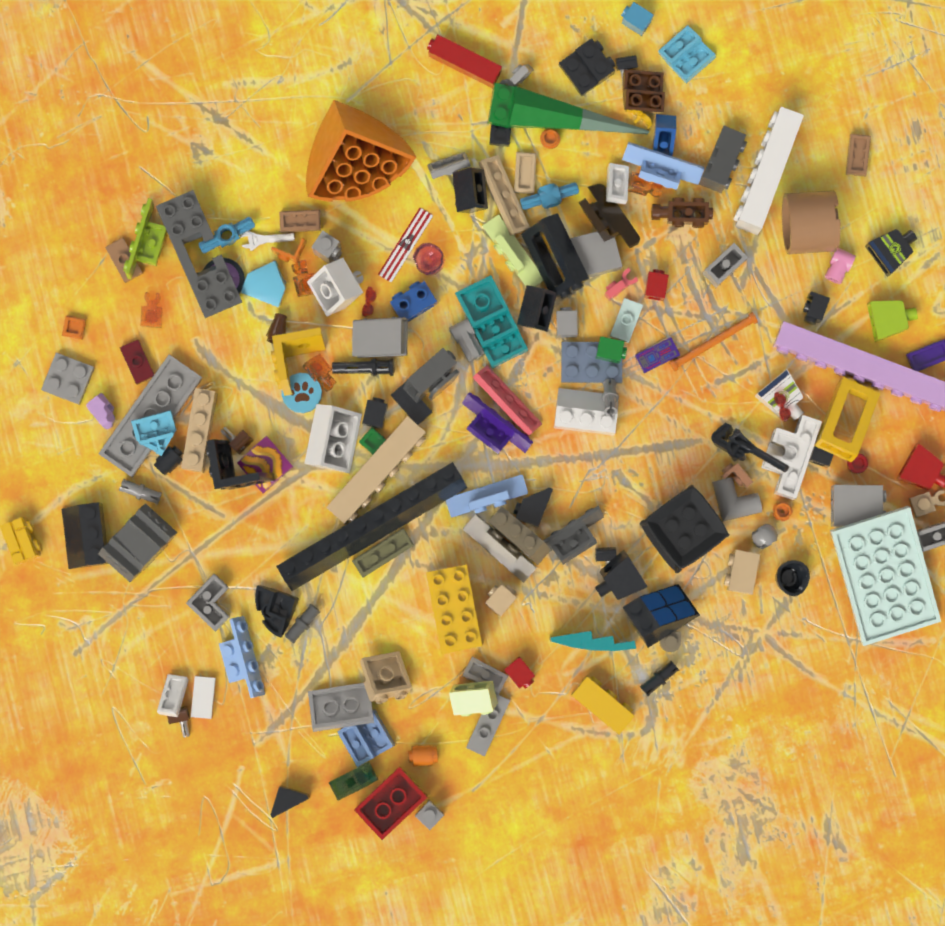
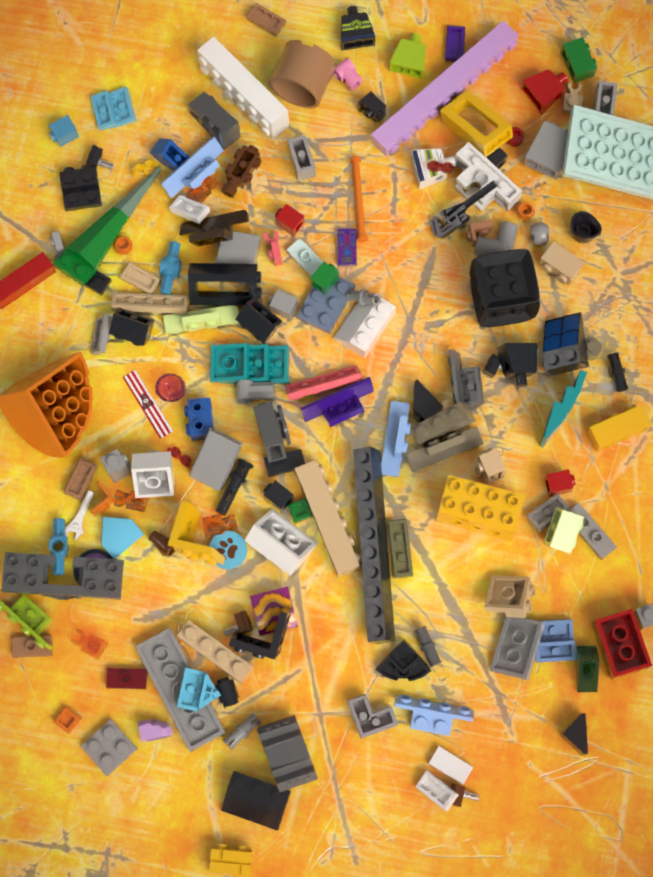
camera: 60 degrees left, 10 degrees down
orange brick [408,745,438,767] -> none
reddish brown slope [623,69,665,113] -> none

